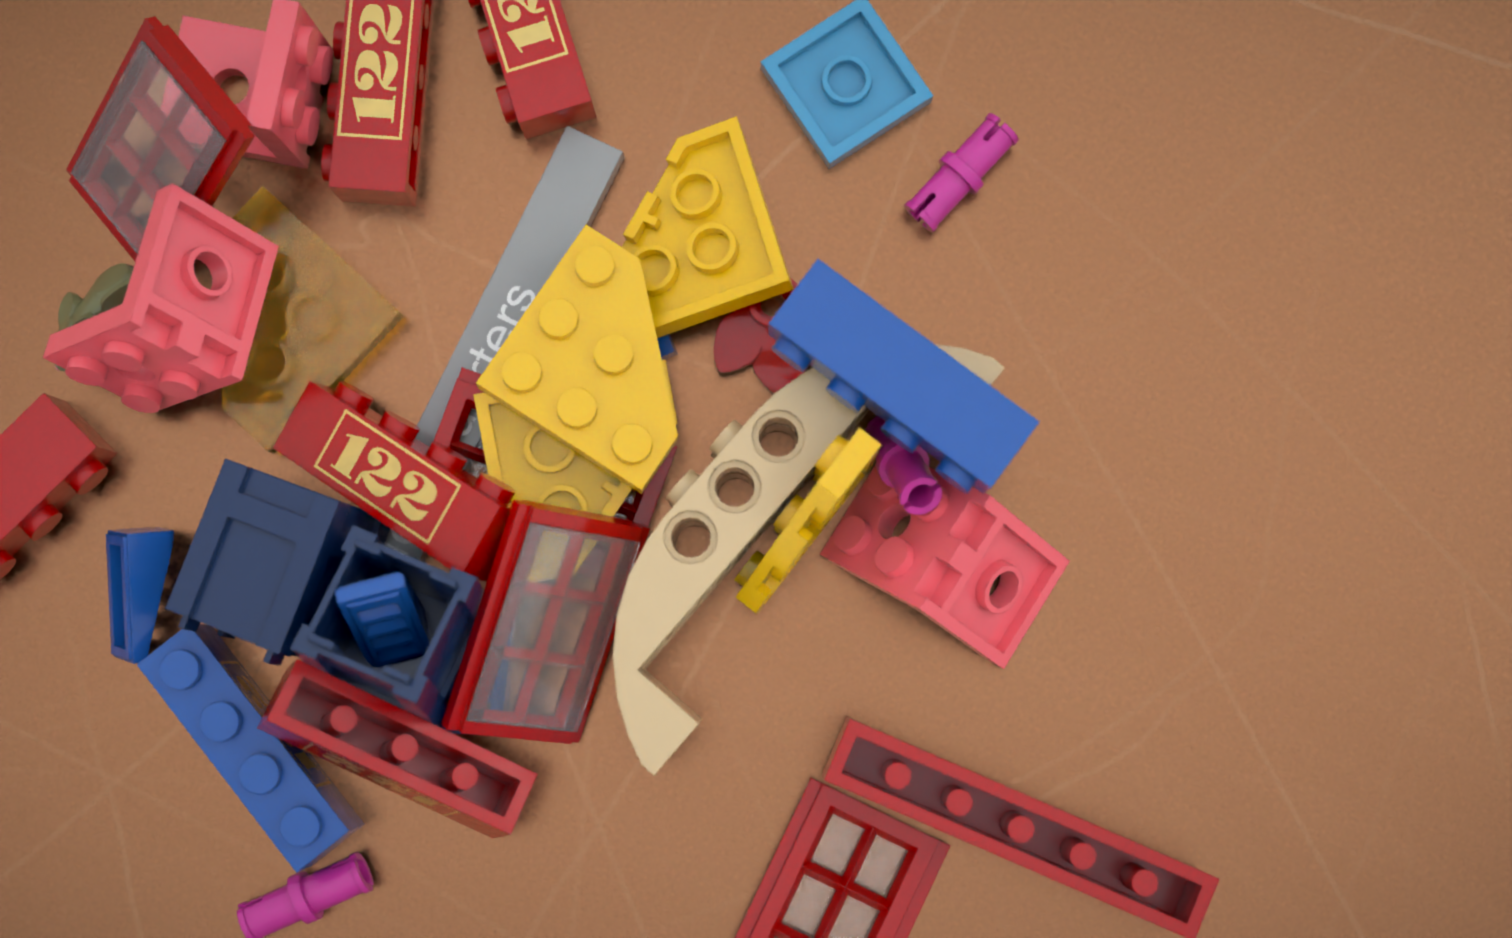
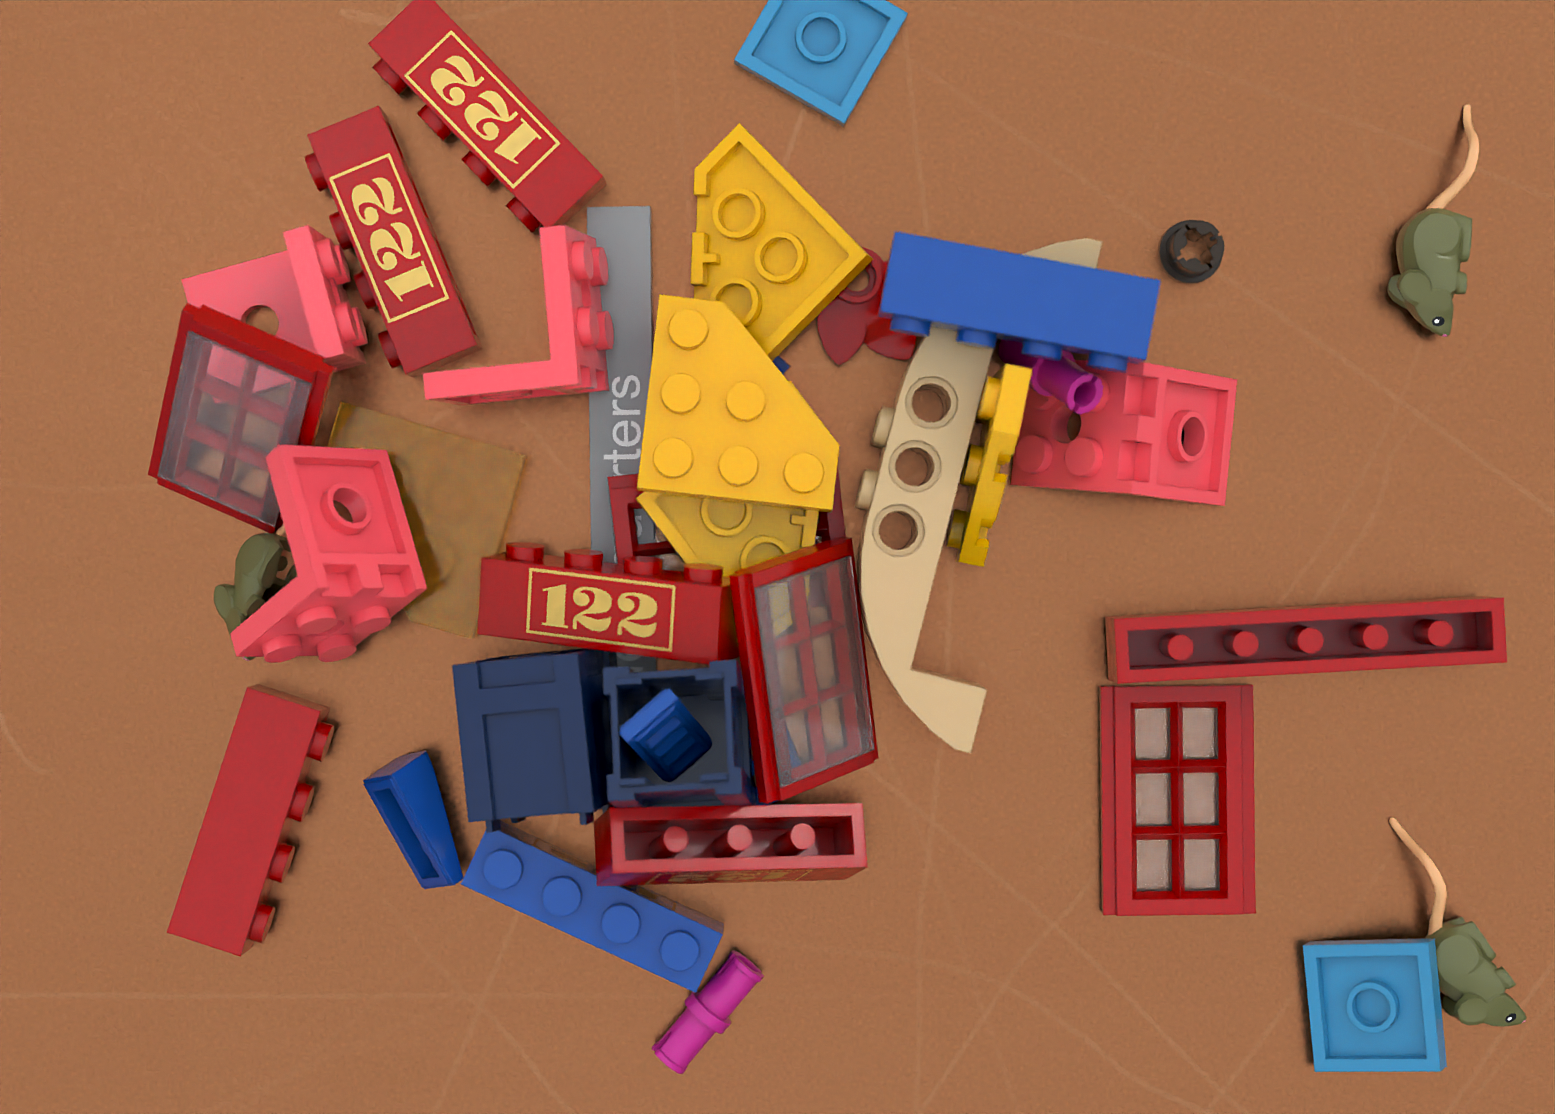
camera: 30 degrees left, 5 degrees up
dark pink pin [904,113,1019,233] -> none
none -> coral bracket [423,225,614,405]
none -> dark brown bush [1158,220,1224,284]
none -> olive animal [1387,104,1479,337]

